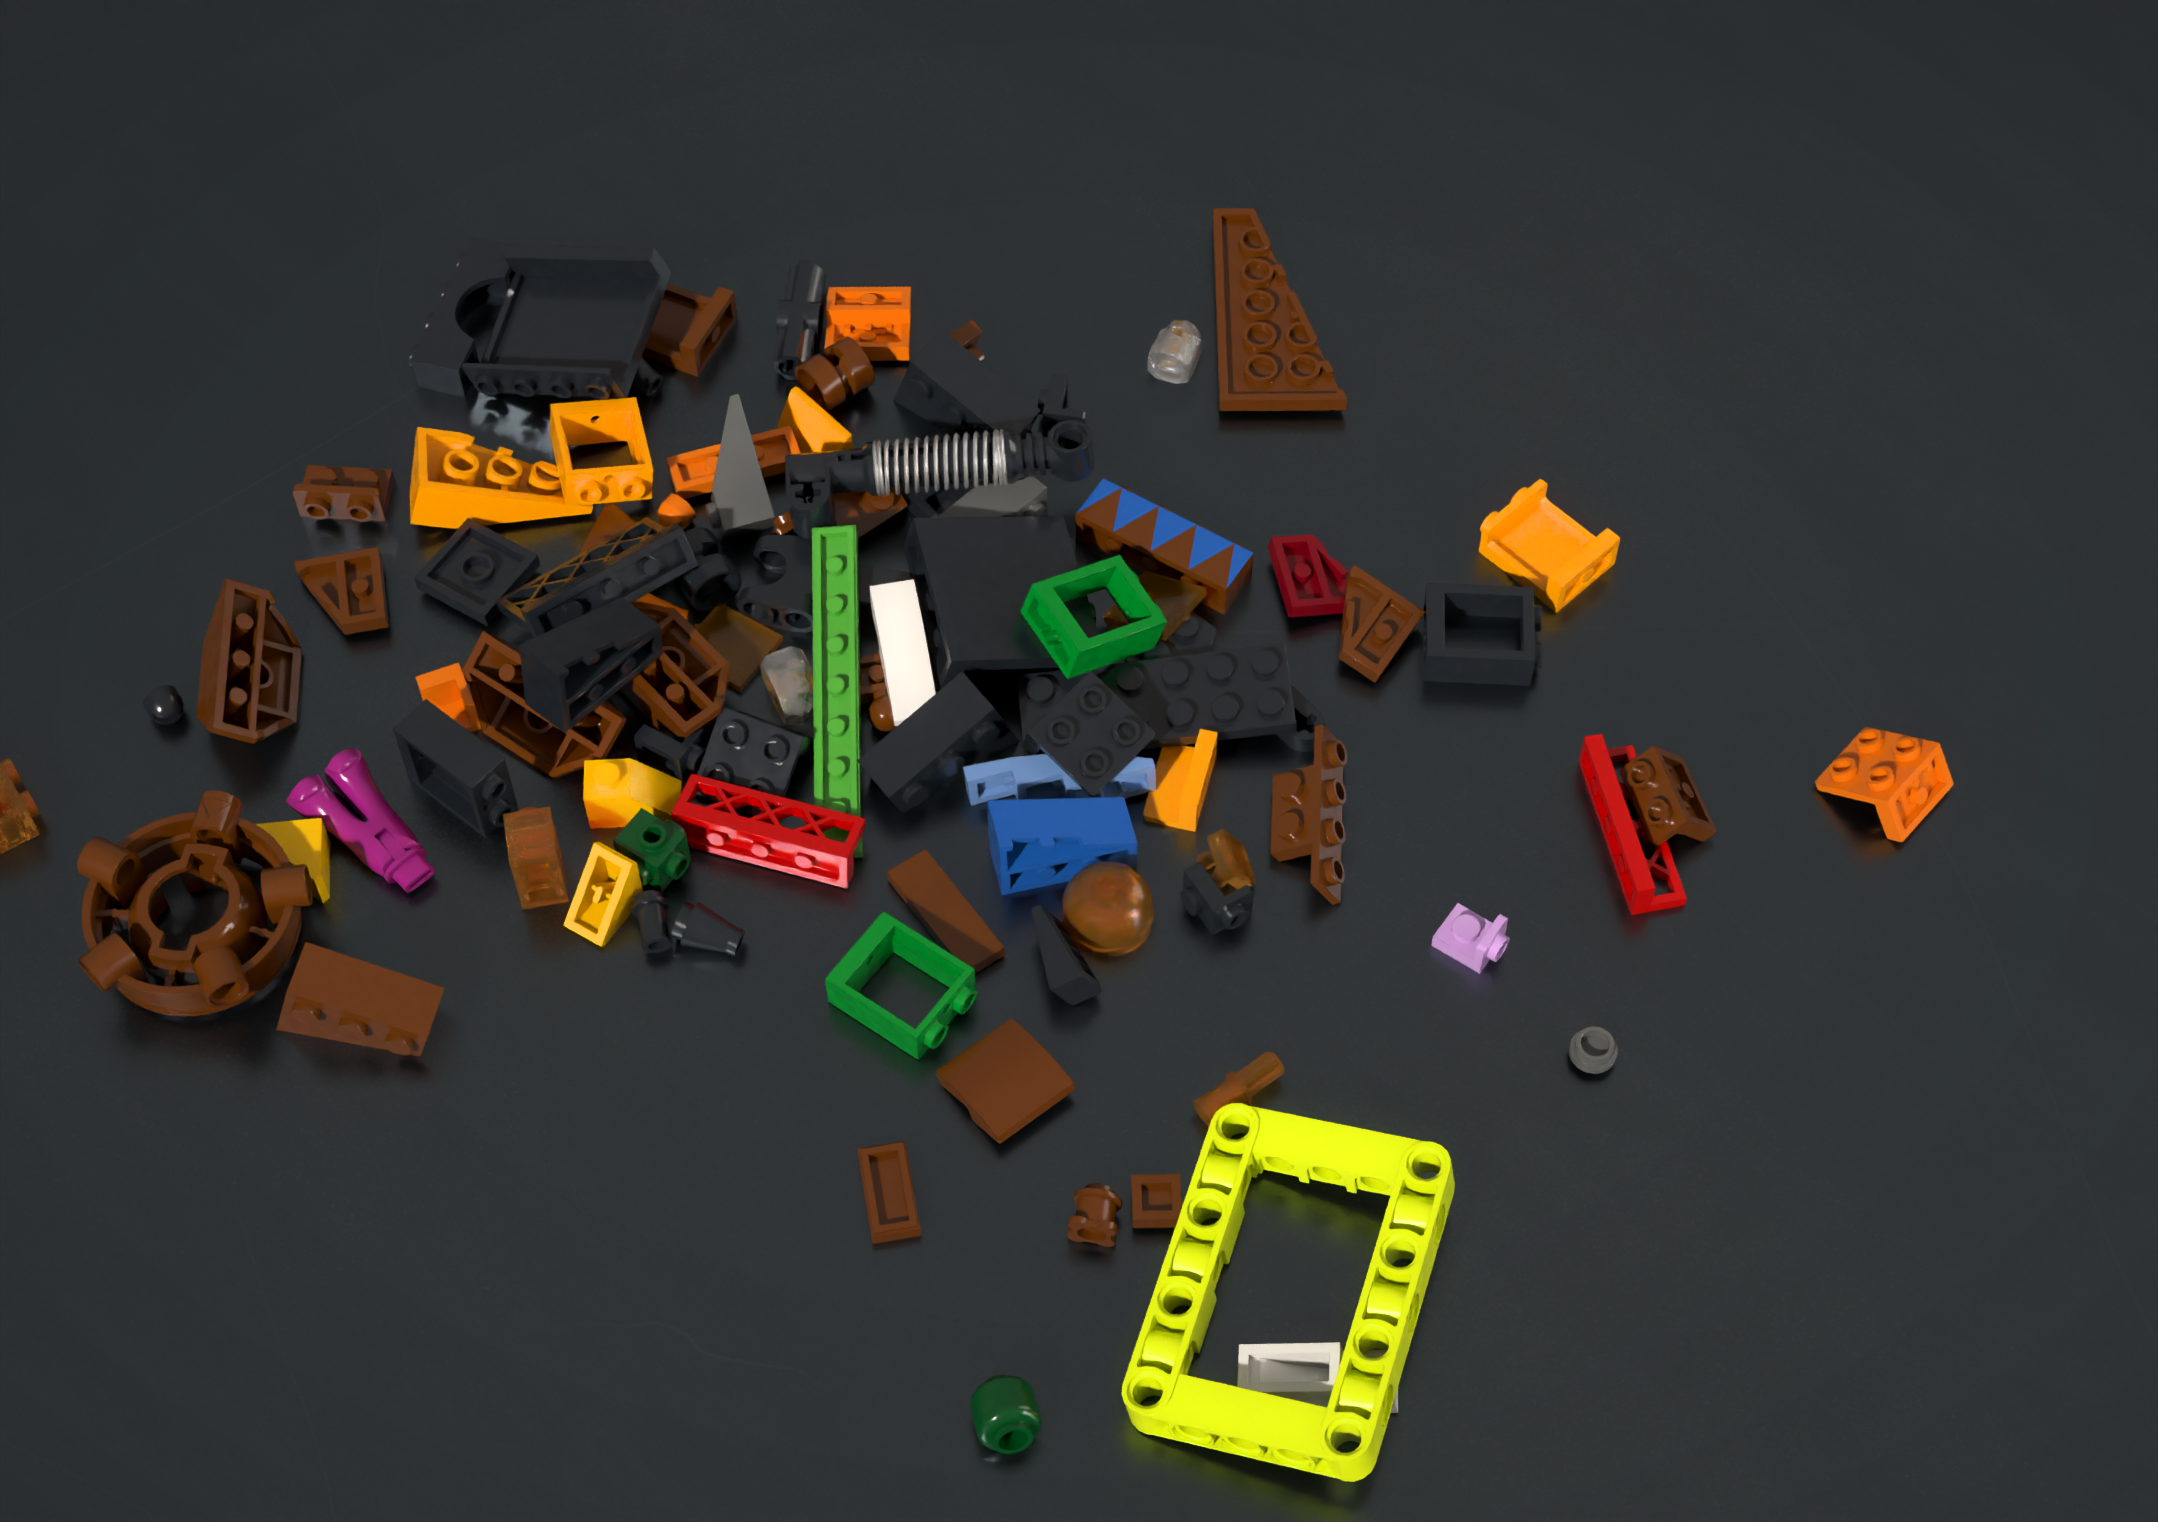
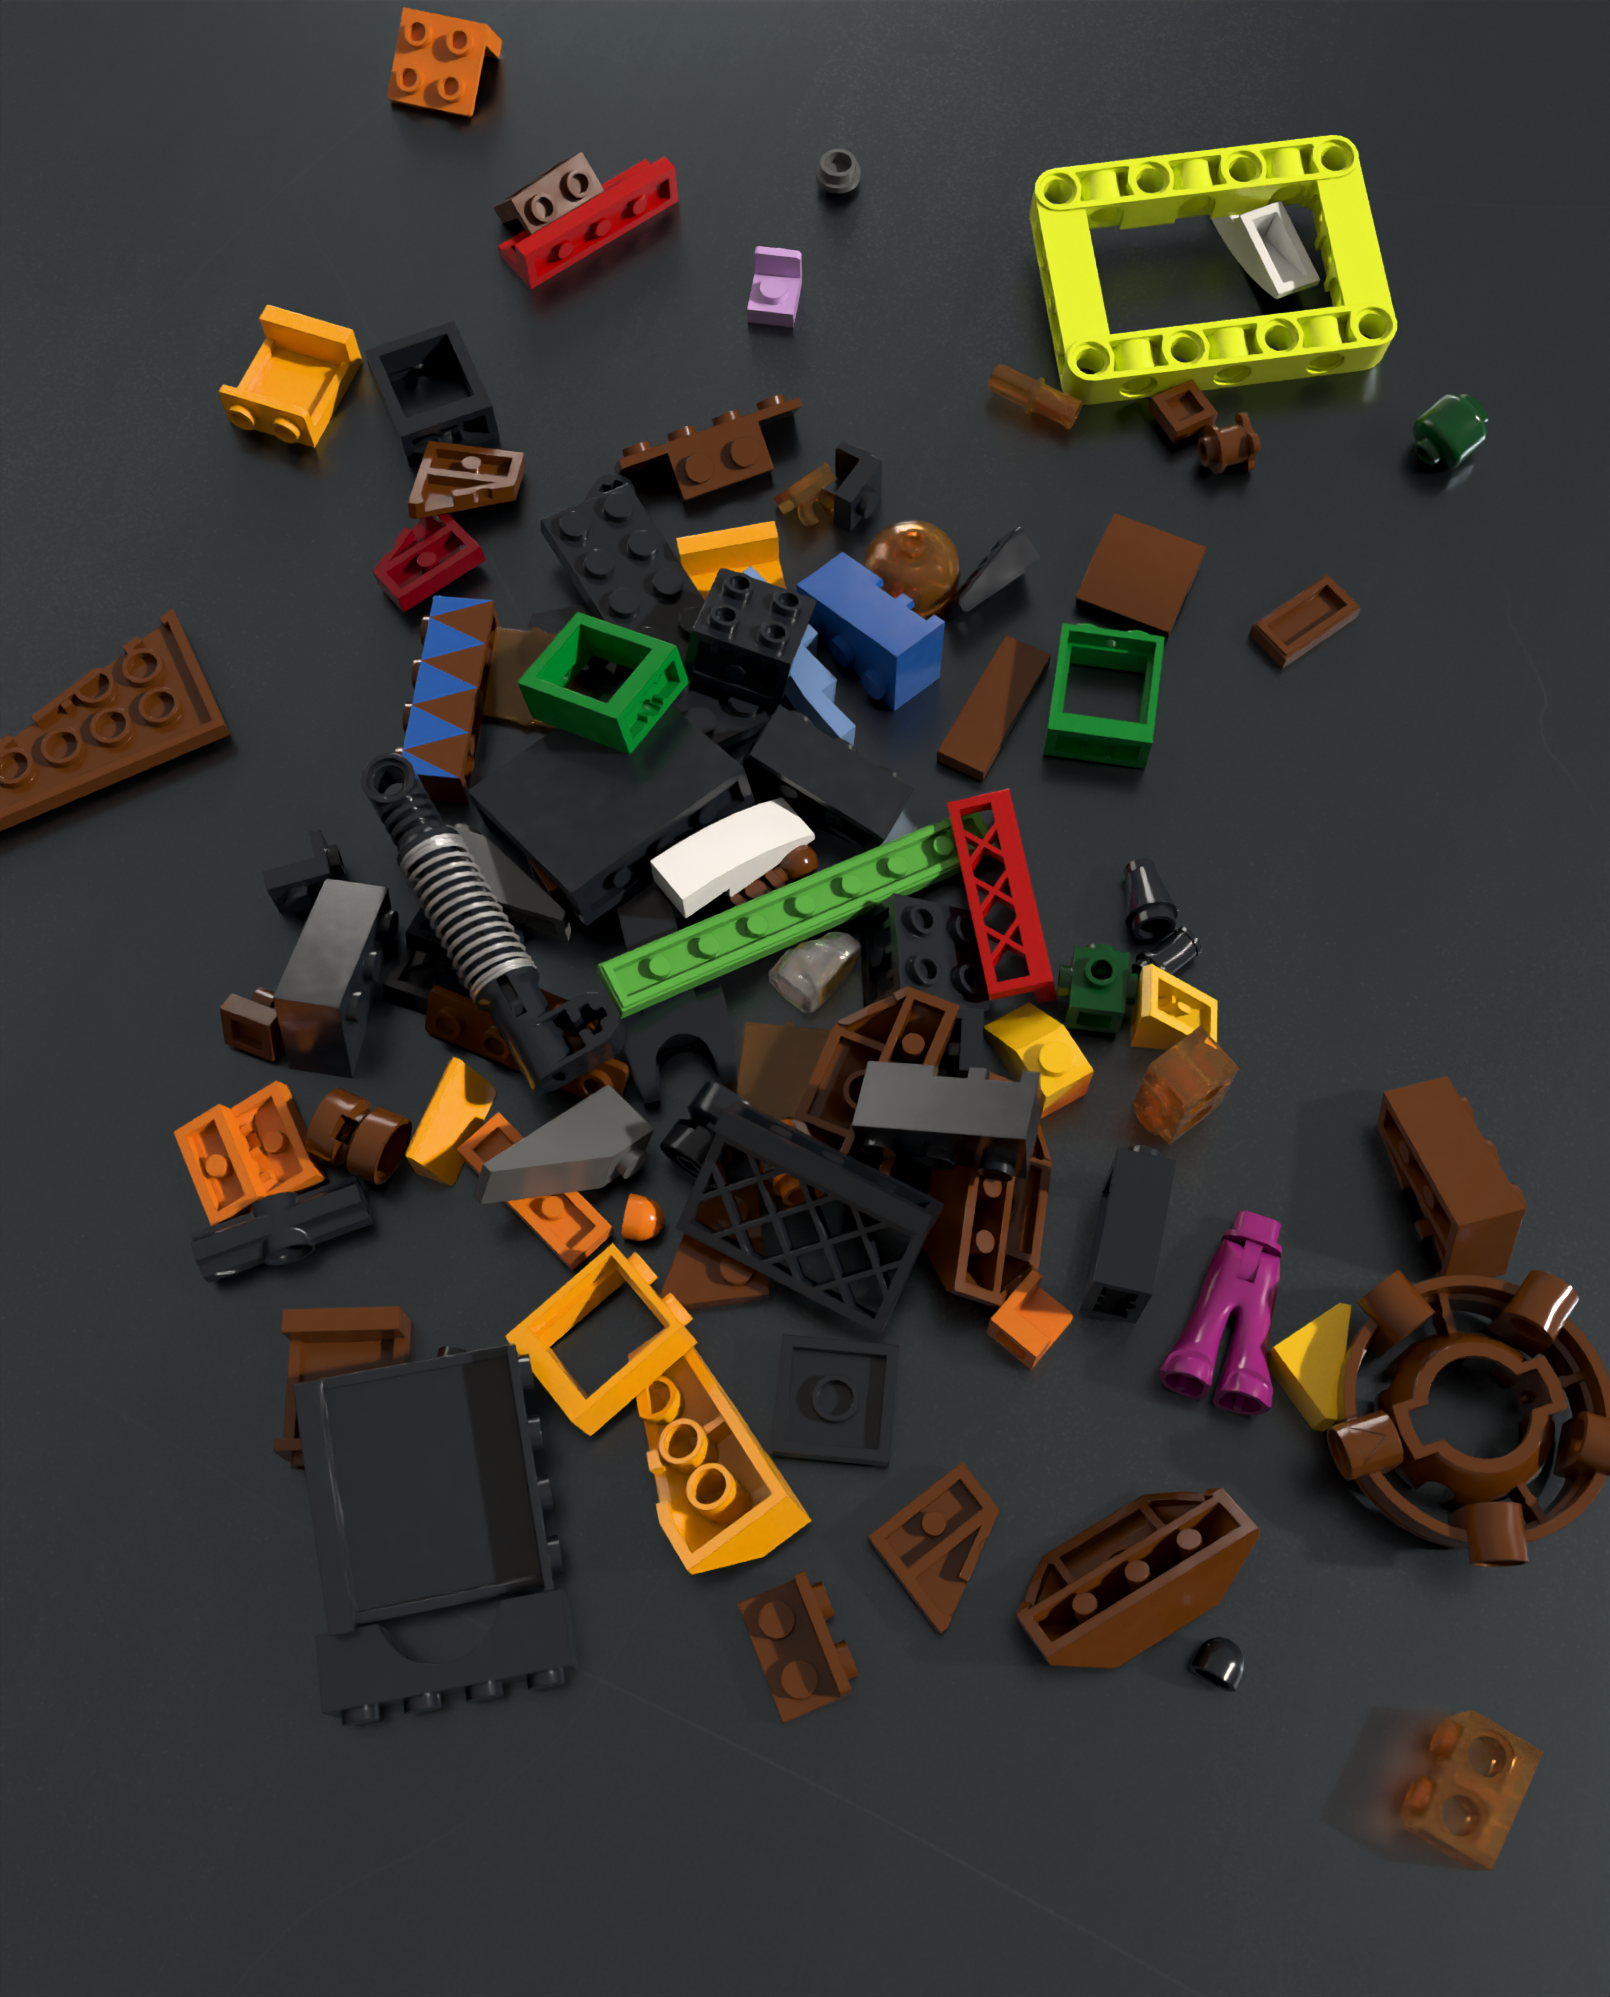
camera: 115 degrees left, 10 degrees up
clear rock [1147,320,1202,384] -> none

